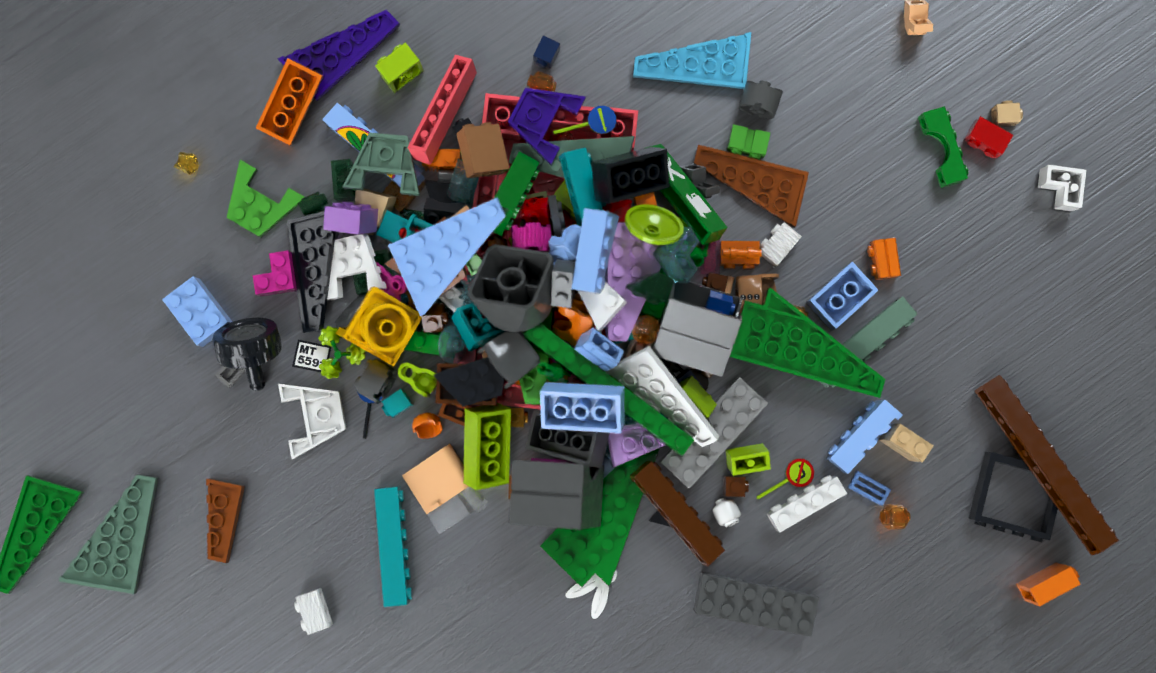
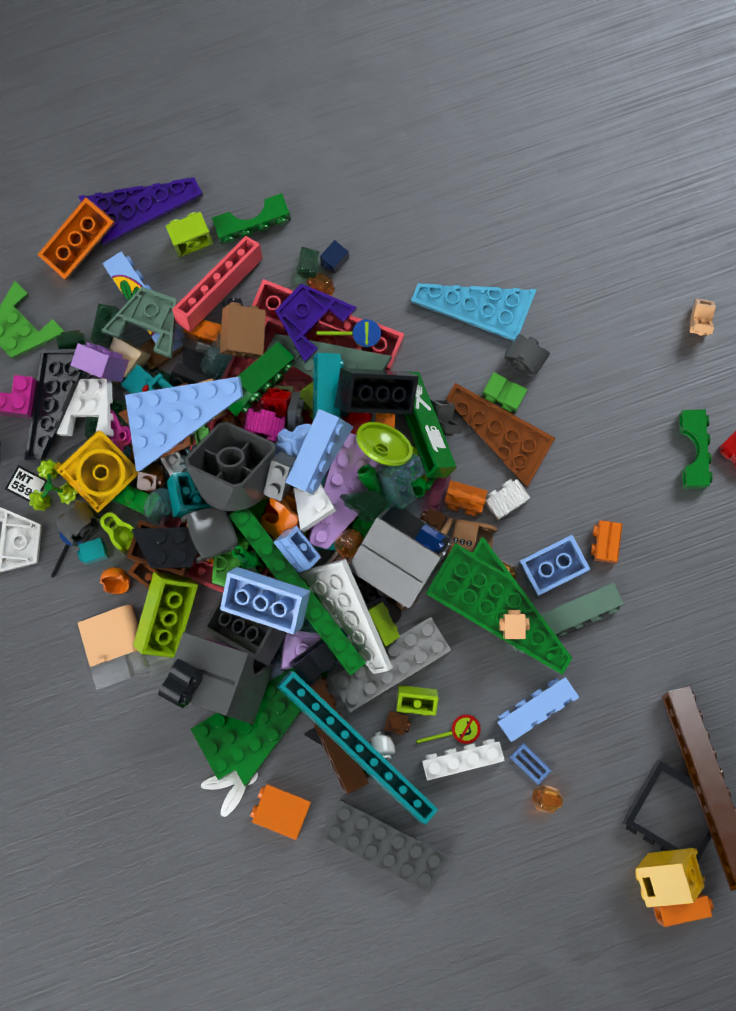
camera: 25 degrees right, 5 degrees down
teal brick [374,486,412,607] -> none
pearl gold brick [510,408,528,427] -> none
tan brick [878,424,933,462] -> none
none -> black brick [158,658,203,708]
none -> green arch [212,193,291,244]
none -> orange brick [250,784,312,840]
none -> teal brick [276,671,439,825]
none -> black brick [290,639,338,684]
none -> clear green tile [296,247,319,279]
none -> green cone [357,464,382,495]
none -> light nougat brick [499,610,529,639]
none -> yellow container [635,848,705,907]

